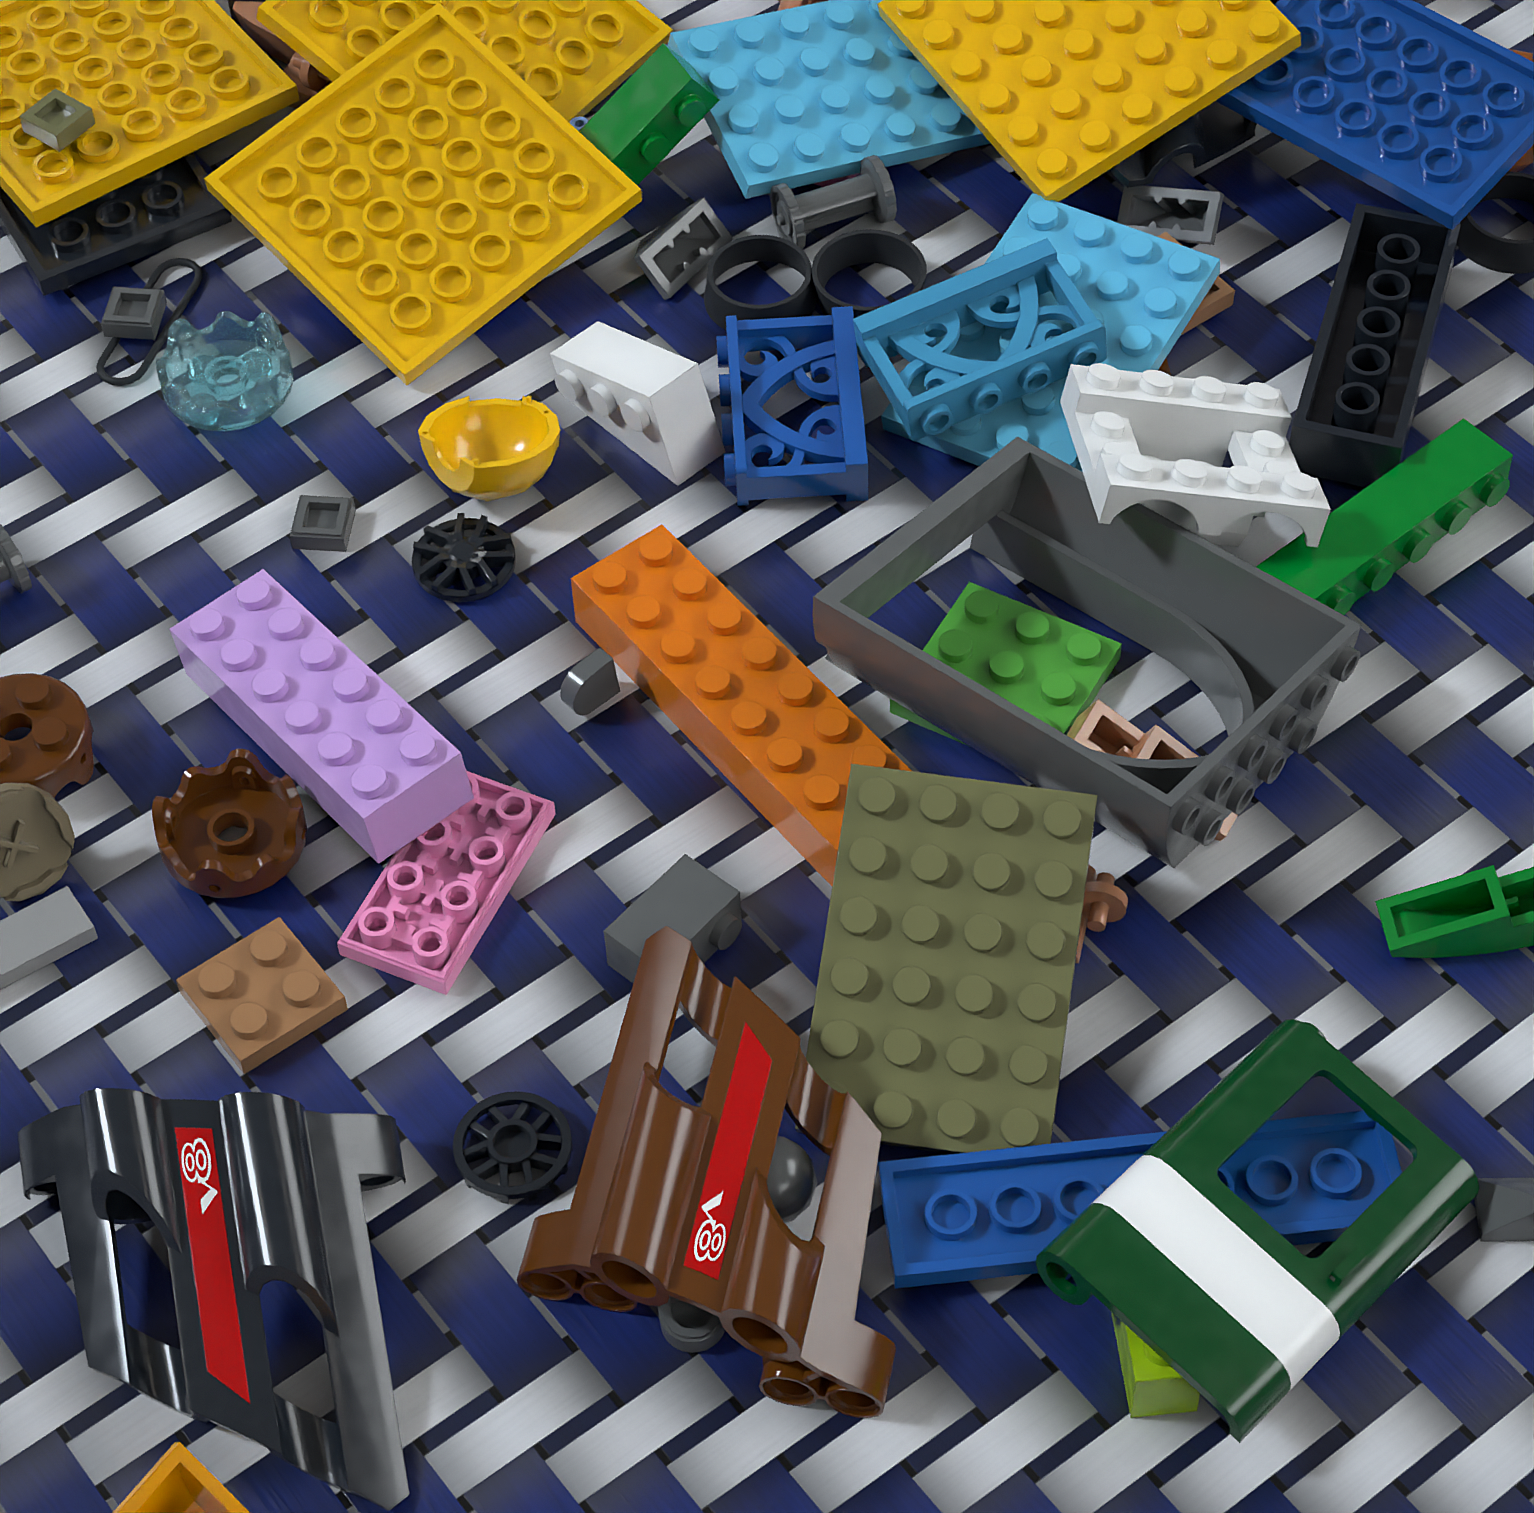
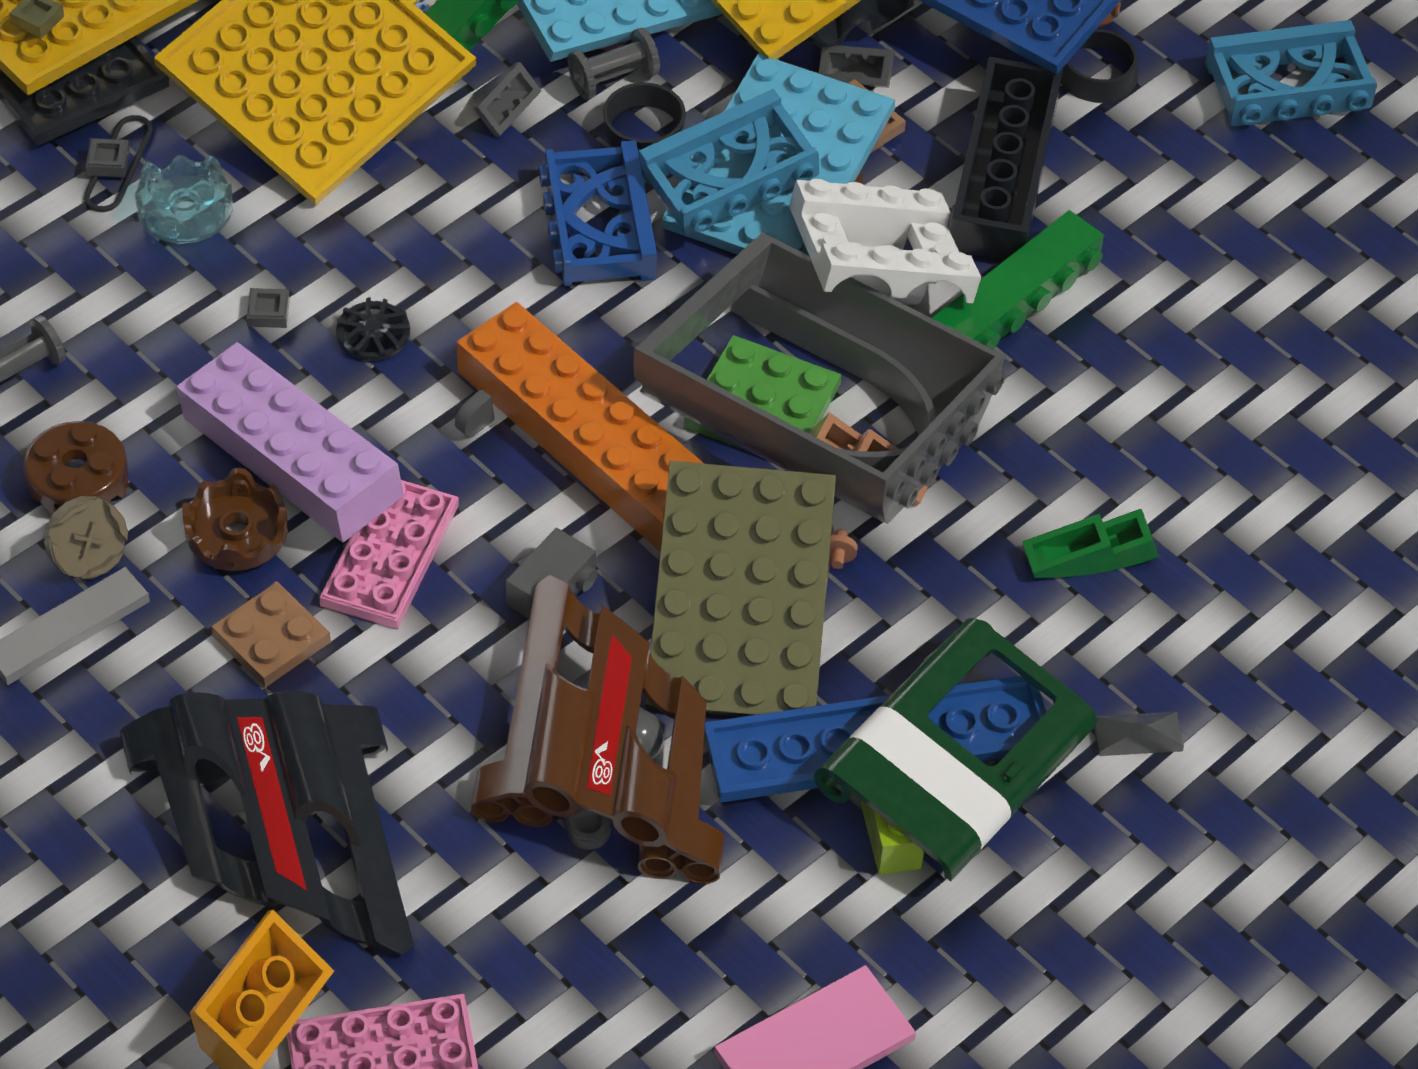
camera: 10 degrees left, 0 degrees up
yellow cylinder [418,396,560,501] -> none
black wheel [453,1091,573,1204] -> none
white wedge [550,321,725,486] -> none
black tyre [704,235,817,330] -> none

